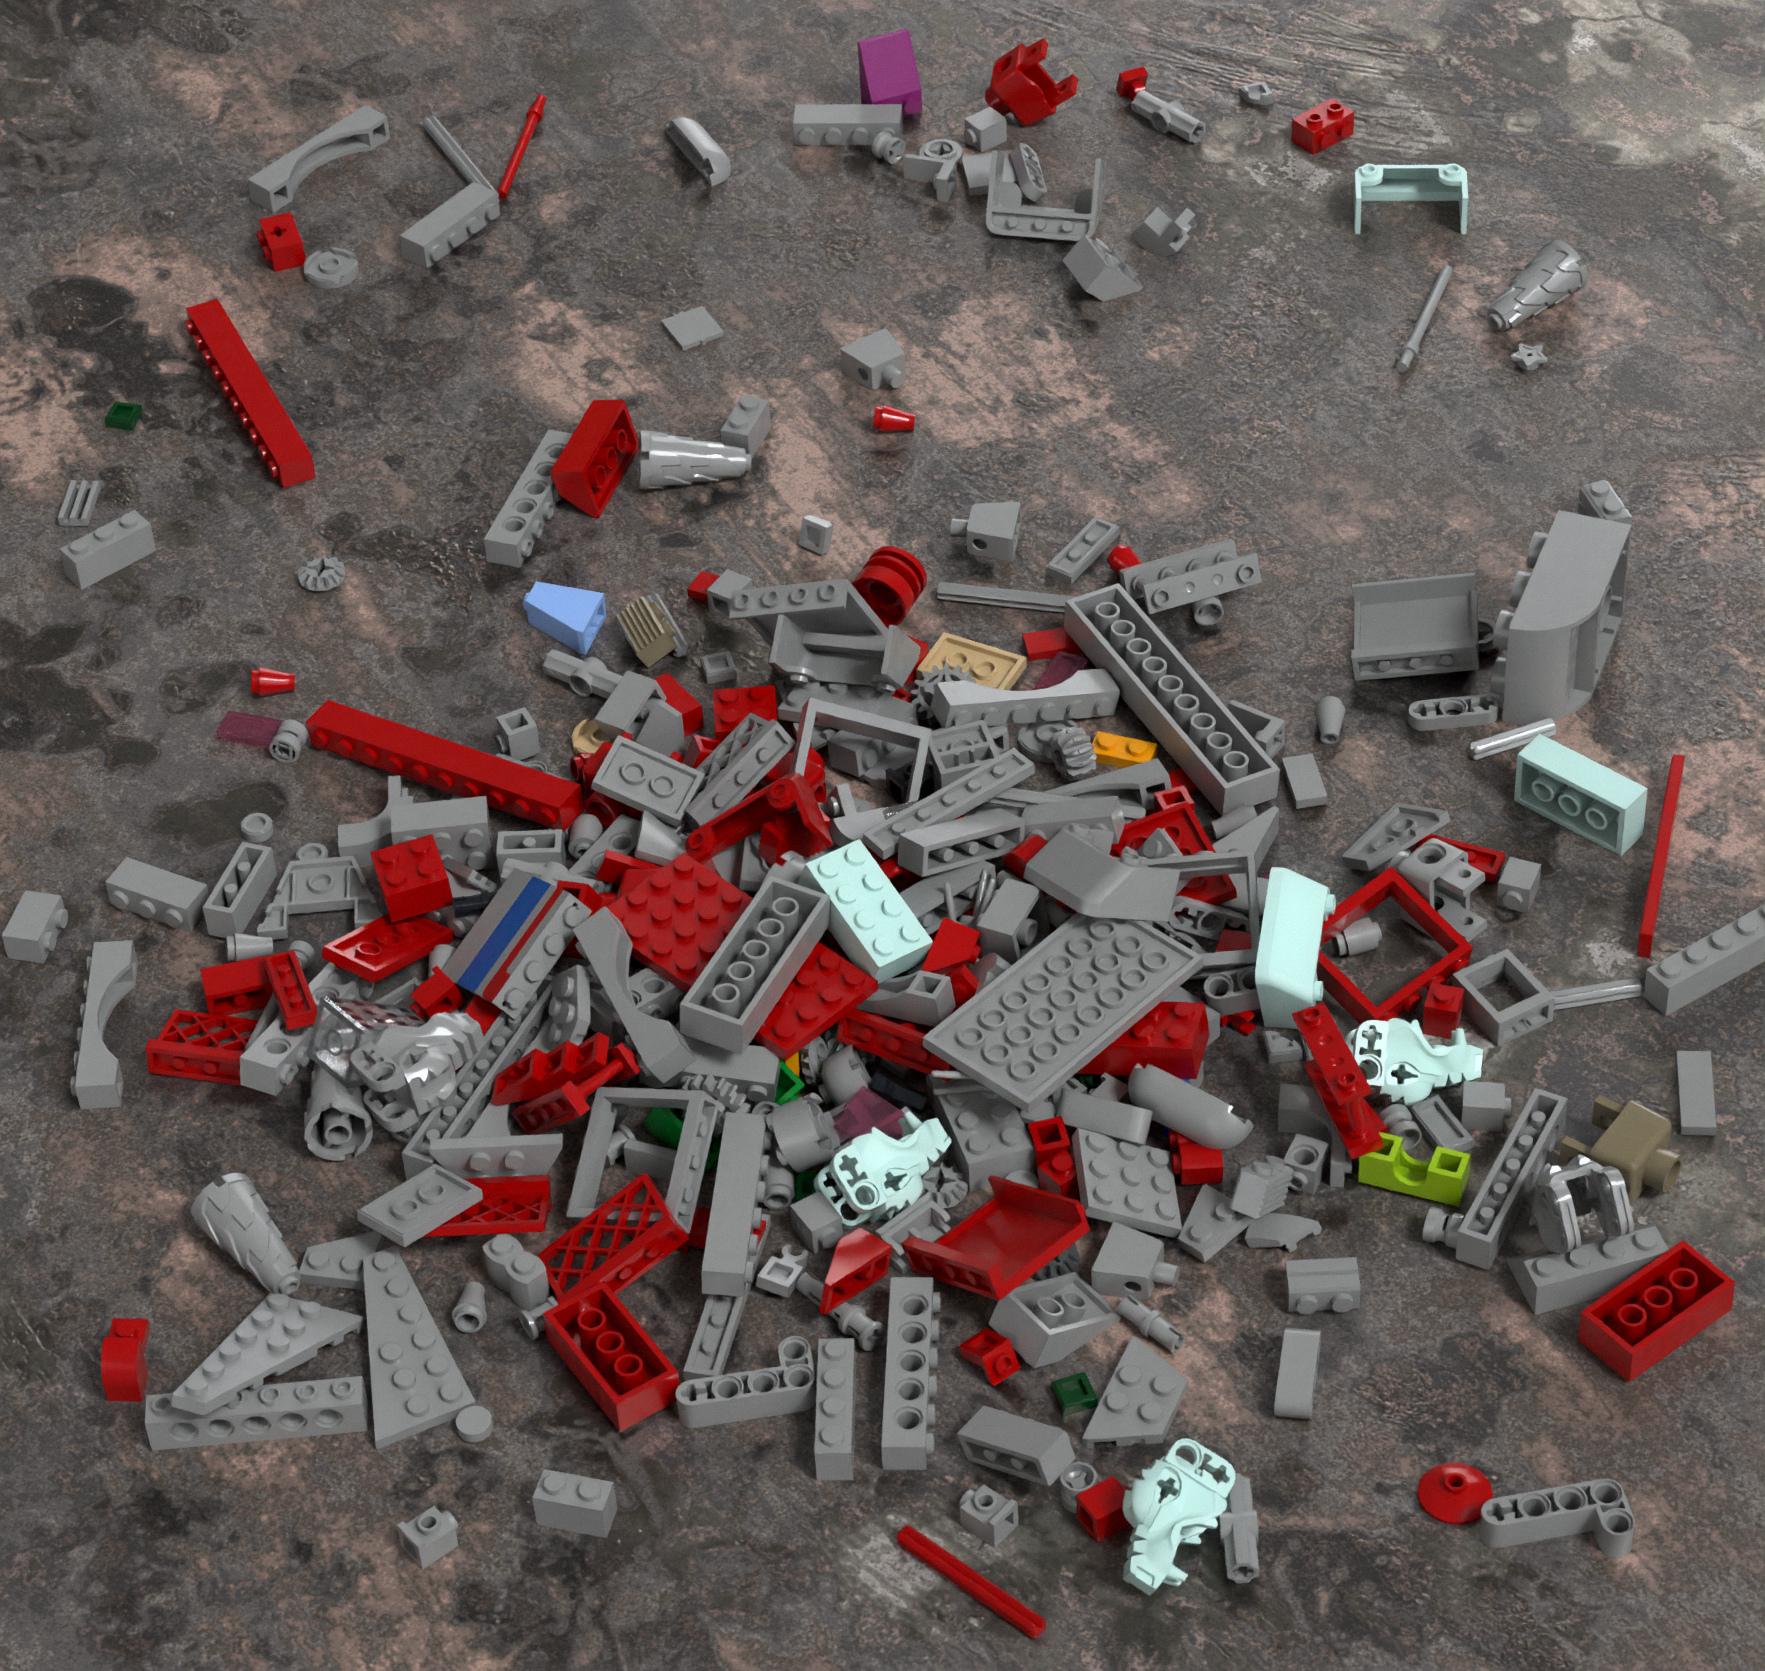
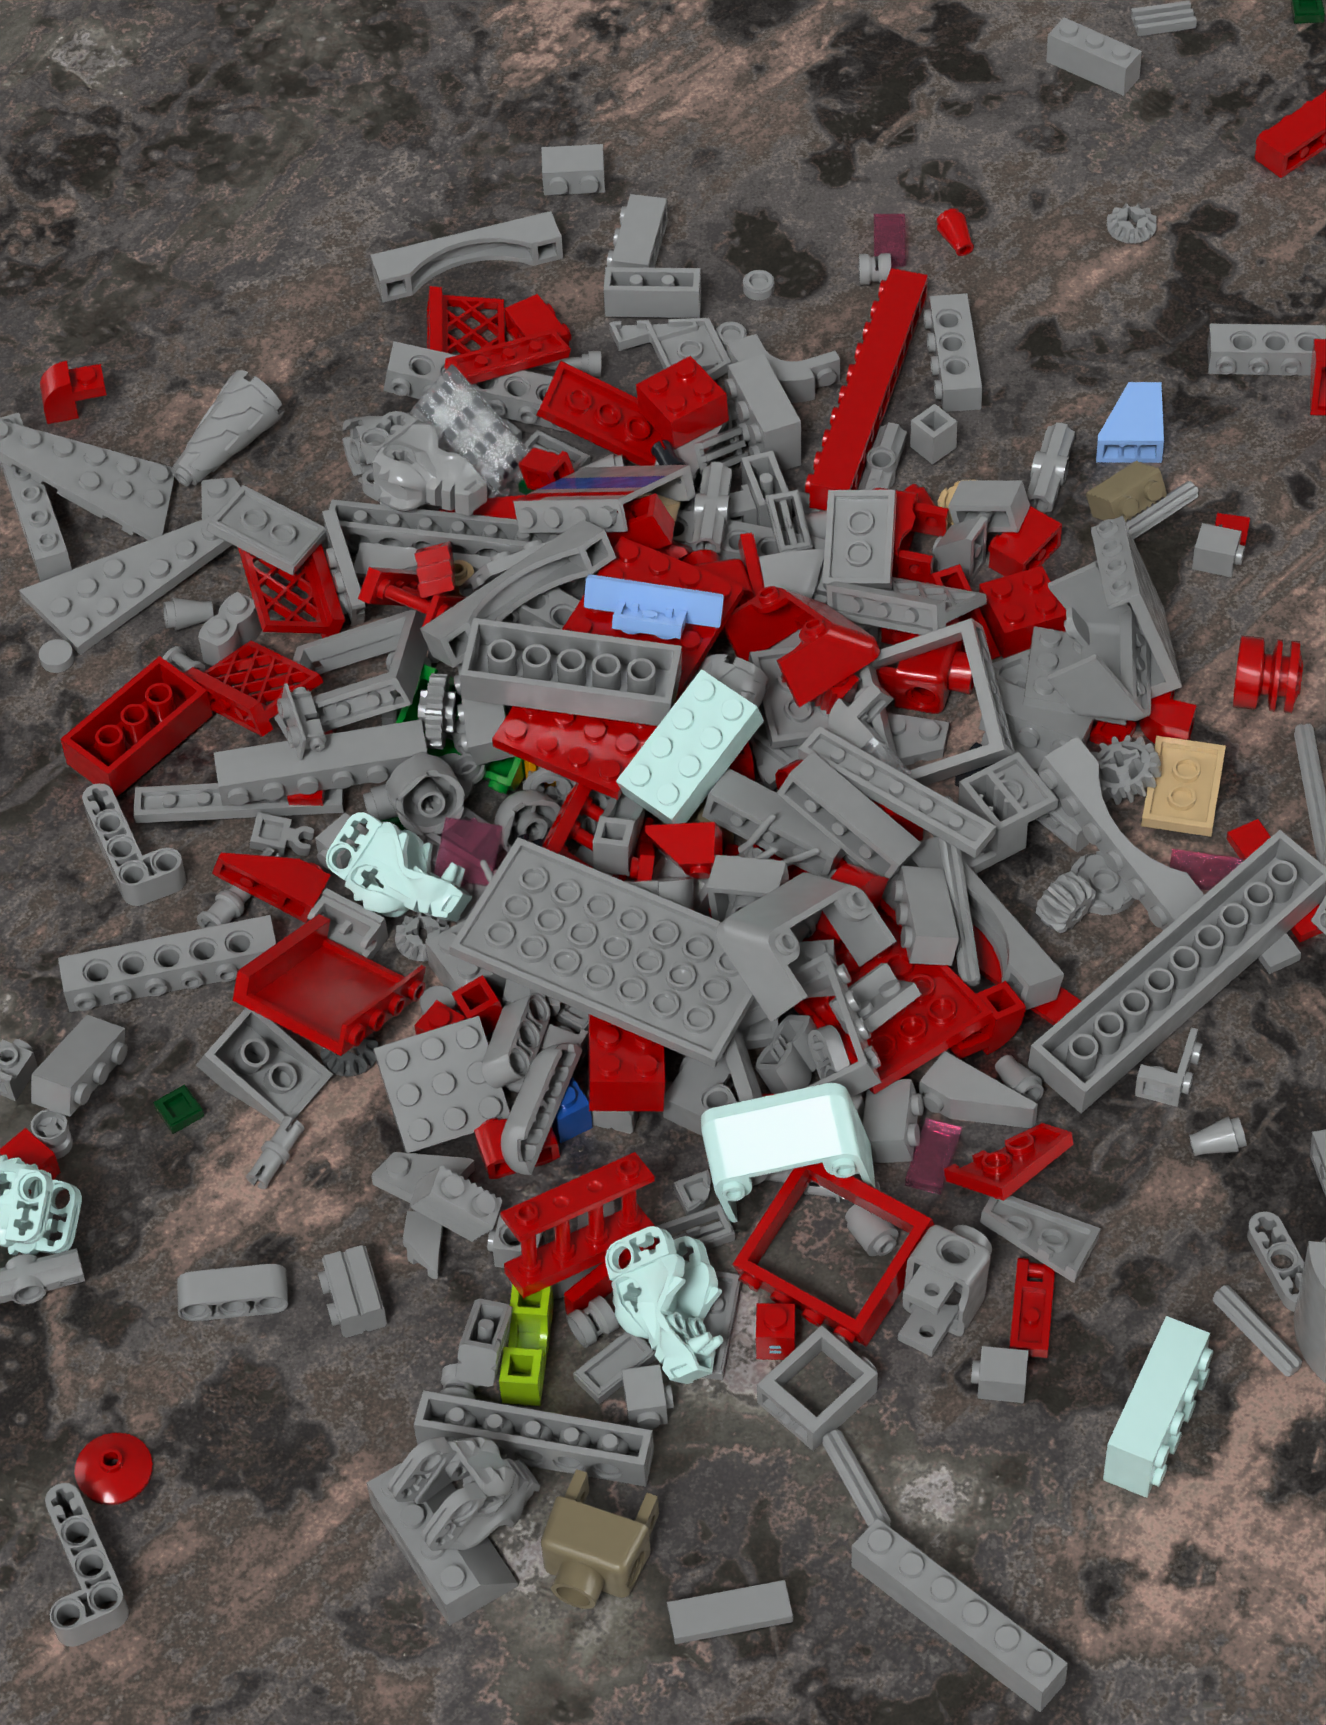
camera: 75 degrees right, 10 degrees up
light grey cone [225,932,273,962] -> none
light grey brick [814,1338,856,1481] -> none
red bracket [958,1328,1020,1386] -> none
light grey wing [1082,1336,1188,1449] -> none
light grey torso [1091,1221,1180,1300] -> none
light orange plate [1092,731,1158,768] -> none
light grey tile [1281,753,1327,809] -> none
red brick [1578,1240,1735,1382] -> none
red tile [1637,754,1685,958] -> none
none -> light grey hinge [277,683,326,760]
none -> light grey brick [455,1298,513,1387]
none -> light blue bracket [584,574,724,640]
none -> light grey tile [765,490,813,553]
none -> light grey brick [923,293,982,412]
none -> red wing [944,1123,1074,1201]

